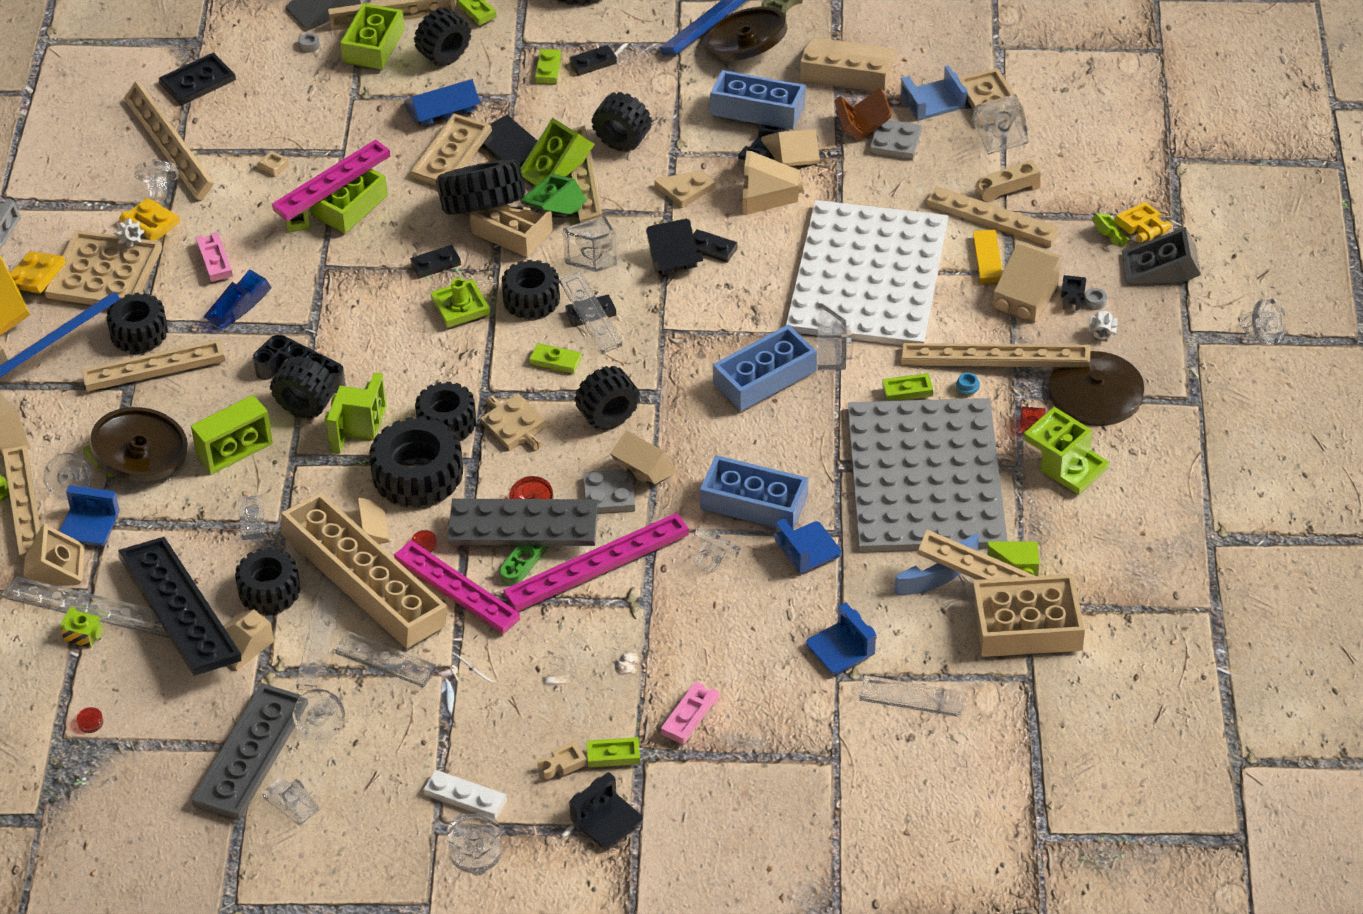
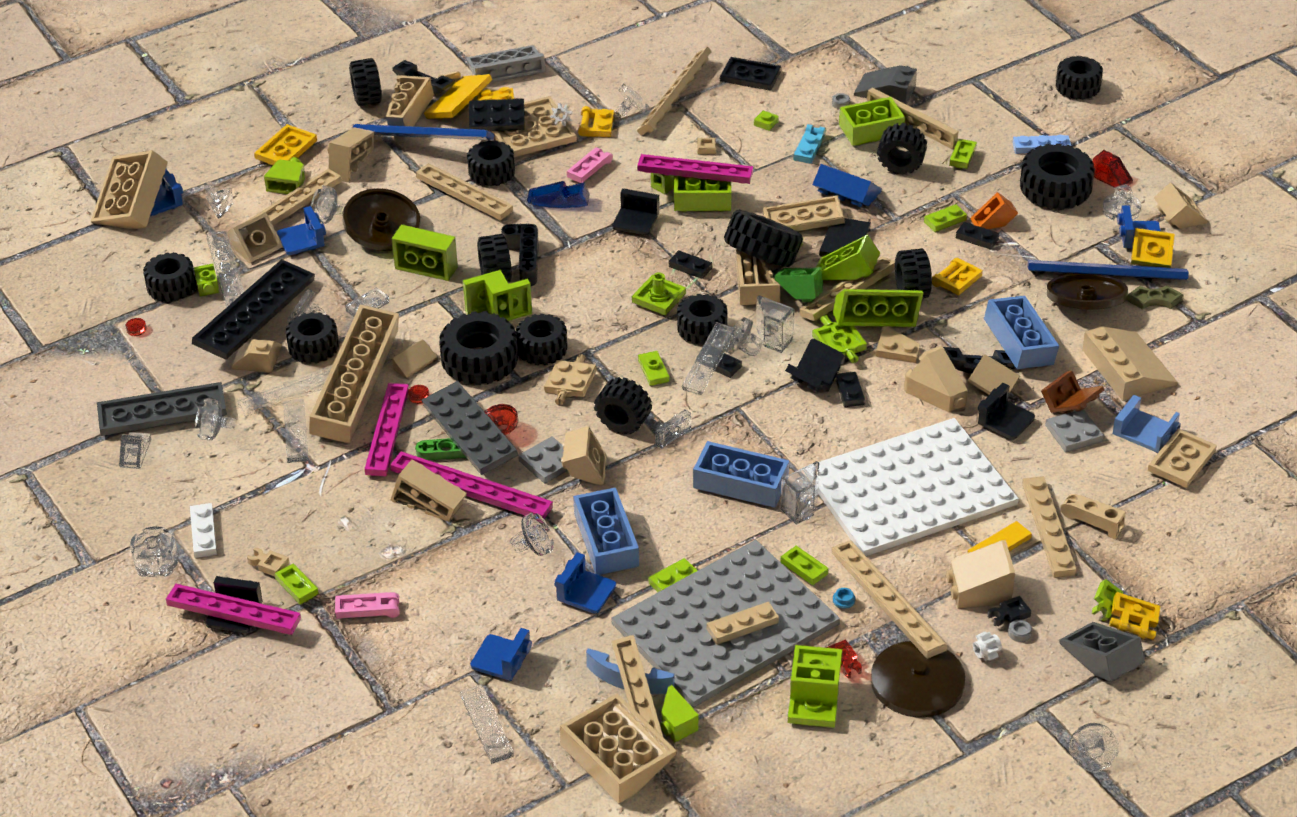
camera: 55 degrees right, 5 degrees down
clear slope [972,94,1029,155] -> none
none -> black tyre [143,252,196,302]
none -> dark pink plate [166,583,301,635]
none -> clear tile [287,288,326,322]
none -> tan wedge [390,460,467,522]
none -> black plate [469,98,525,131]
none -> black bracket [612,188,659,235]
none -> lime plate [648,558,698,592]
none -> clear plate [655,409,691,449]
none -> tan plate [707,602,779,645]
none -> clear tile [722,317,762,356]
none -> lime plate [754,110,779,131]
none -> medium azure plate [794,124,826,164]
none -> lime plate [812,315,867,363]
none -> lime slope [833,289,923,327]
none -> yellow plate [932,258,983,295]
none -> orange slope [970,192,1018,229]
none -> black bracket [978,382,1035,440]

